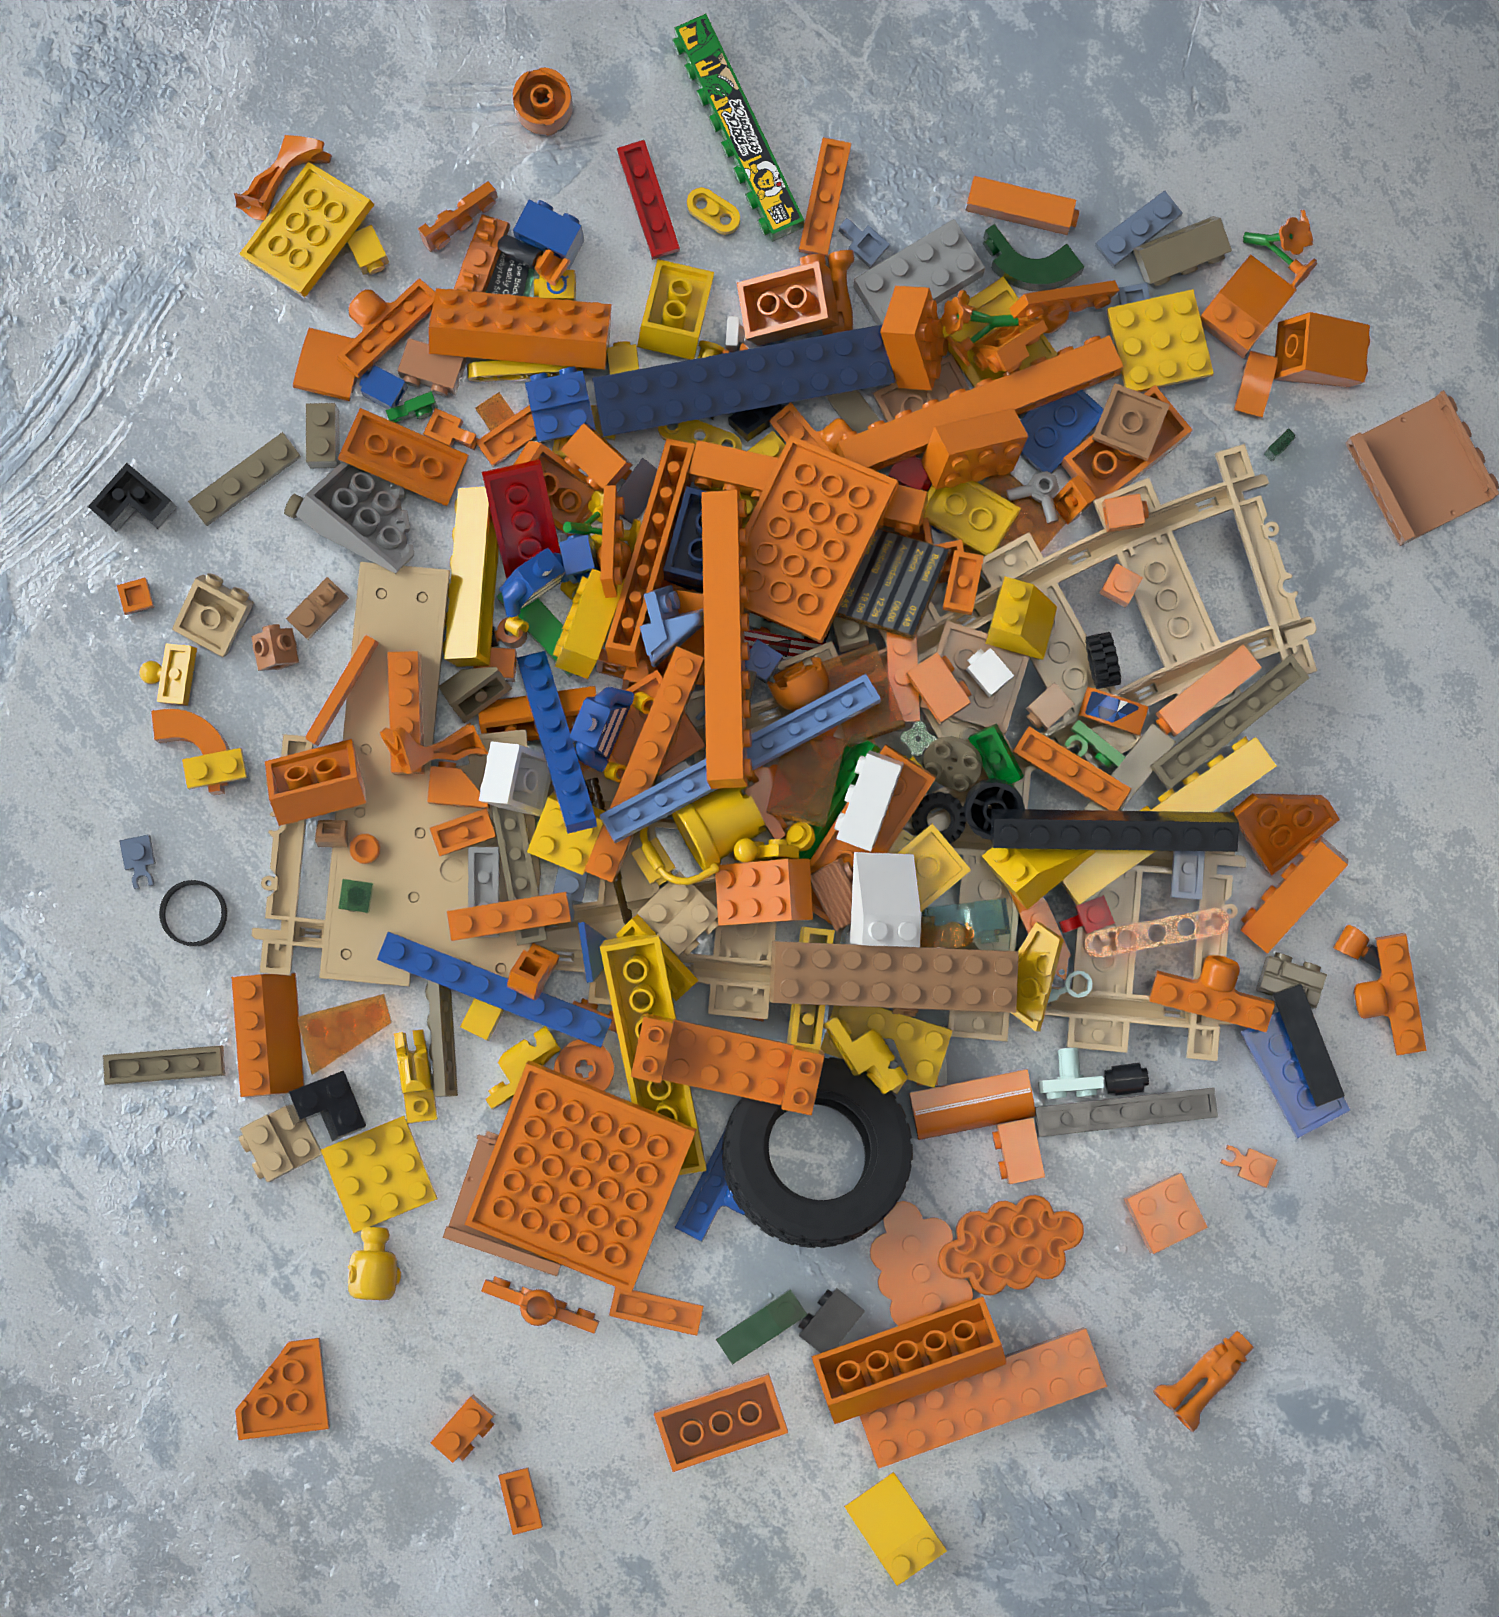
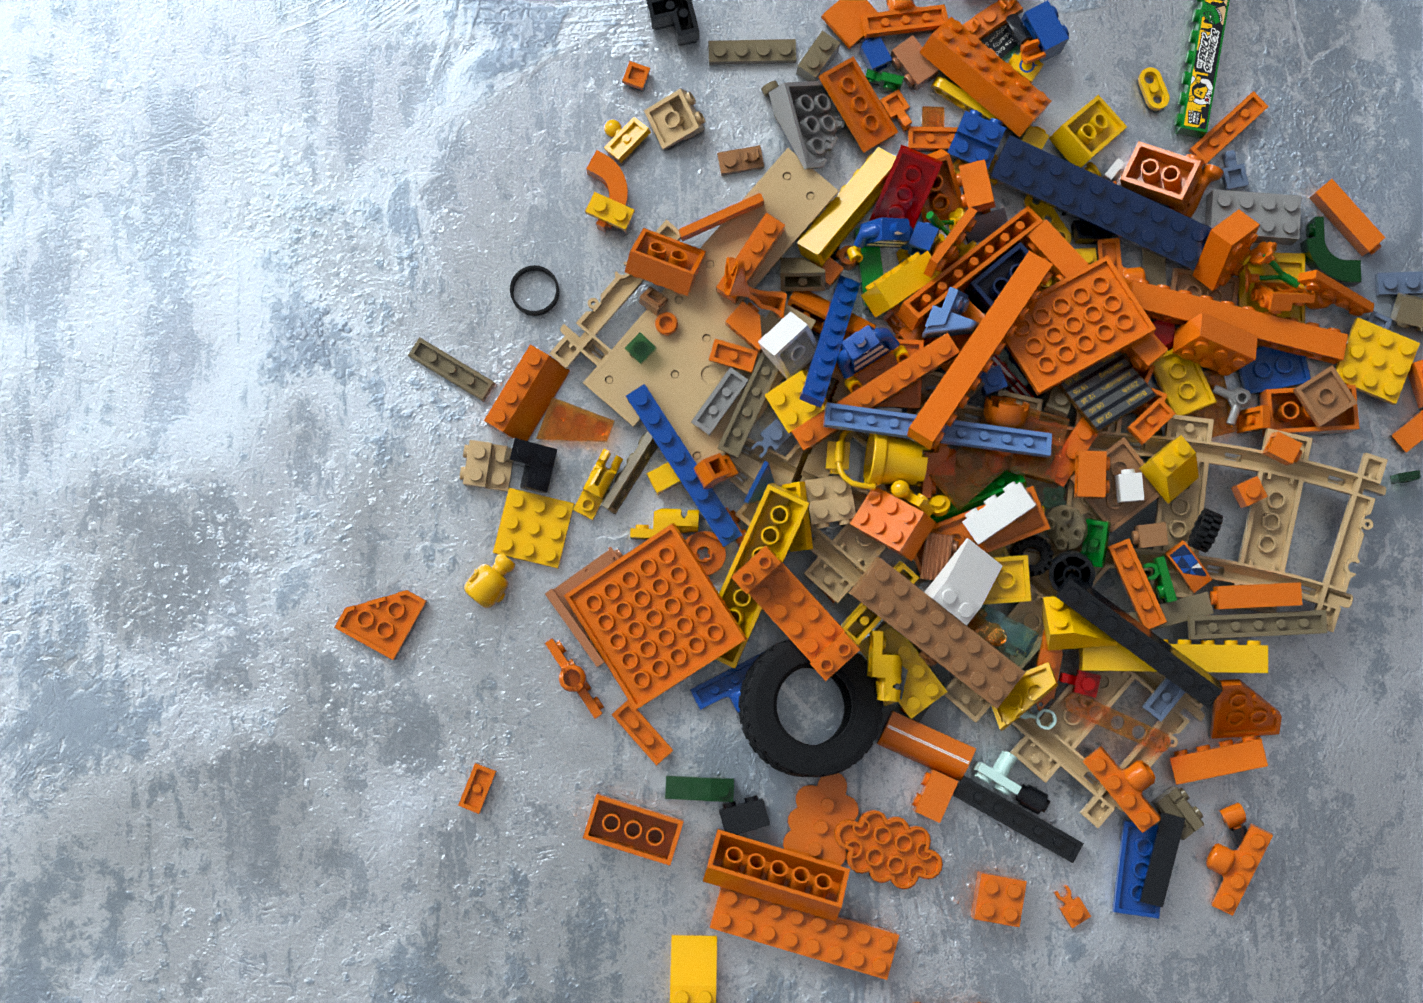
camera: 30 degrees right, 0 degrees up
sand blue plate [119,834,156,889] -> none
nougat brick [251,624,299,671] -> none
orange brick [430,1394,496,1463] -> none
orange plate [447,892,572,941] -> none
red plate [617,140,680,260] -> none

